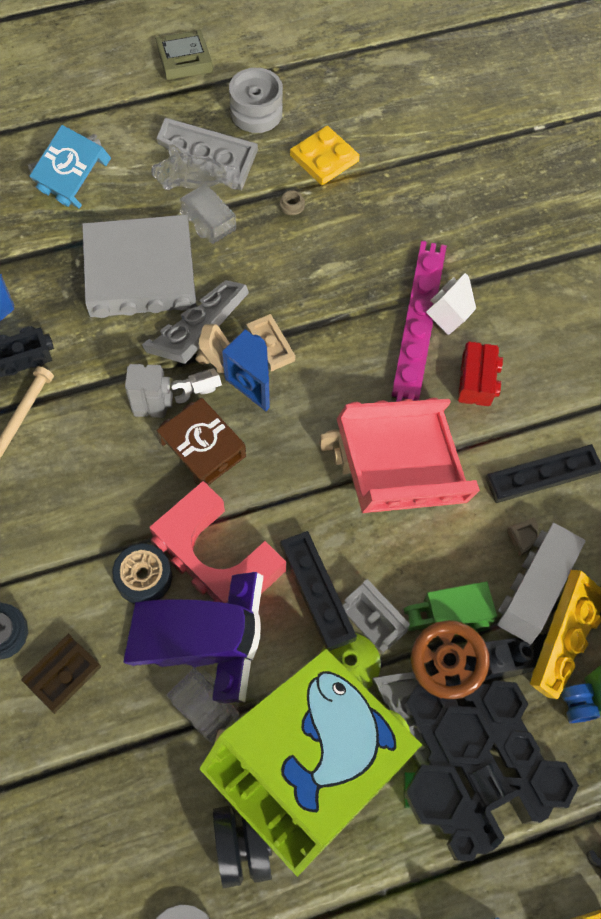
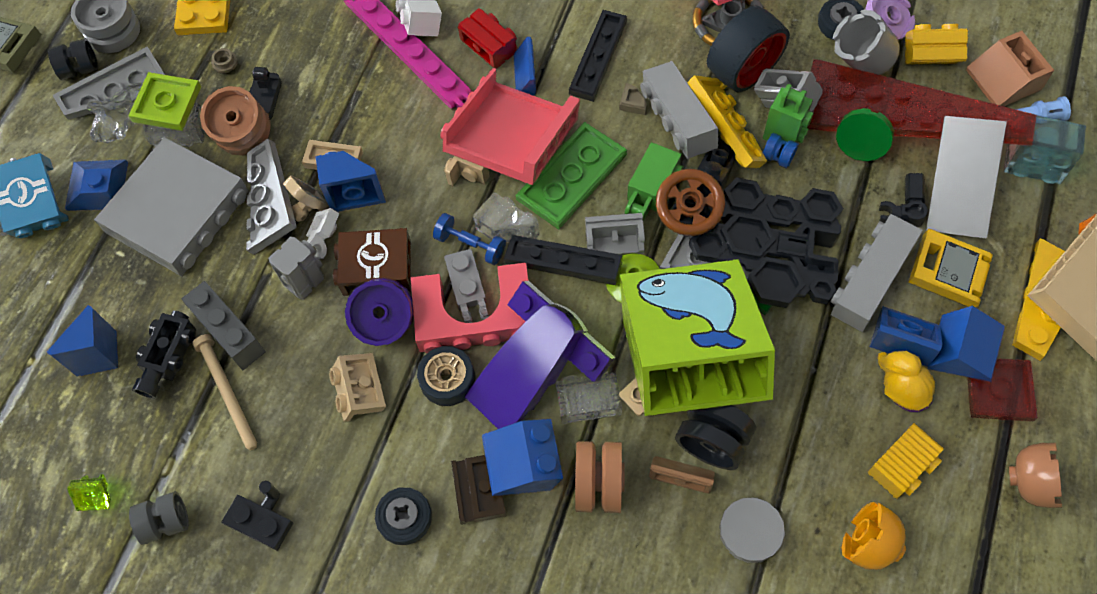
camera: 45 degrees left, 0 degrees up
none -> black wheel [48,38,98,80]
none -> blue slope [65,160,128,211]
none -> lime plate [128,72,201,131]
none -> dark grey brick [181,281,266,371]
none -> nougat wheel [200,86,271,156]
none -> black piece [249,67,282,120]
none -> tan bracket [329,353,386,422]
none -> dark purple wheel [345,278,414,346]
none -> blue wheel [433,213,506,265]
none -> light grey hinge [444,249,489,323]
none -> clear slope [473,192,540,243]
none -> blue slope [482,419,563,496]
none -> blue slope [514,37,536,96]
none -> bright green tile [516,122,627,230]
none -> nougat wheel [575,441,625,513]
none -> medium nougat slope [649,456,715,494]
none -> light grey brick [831,214,923,332]

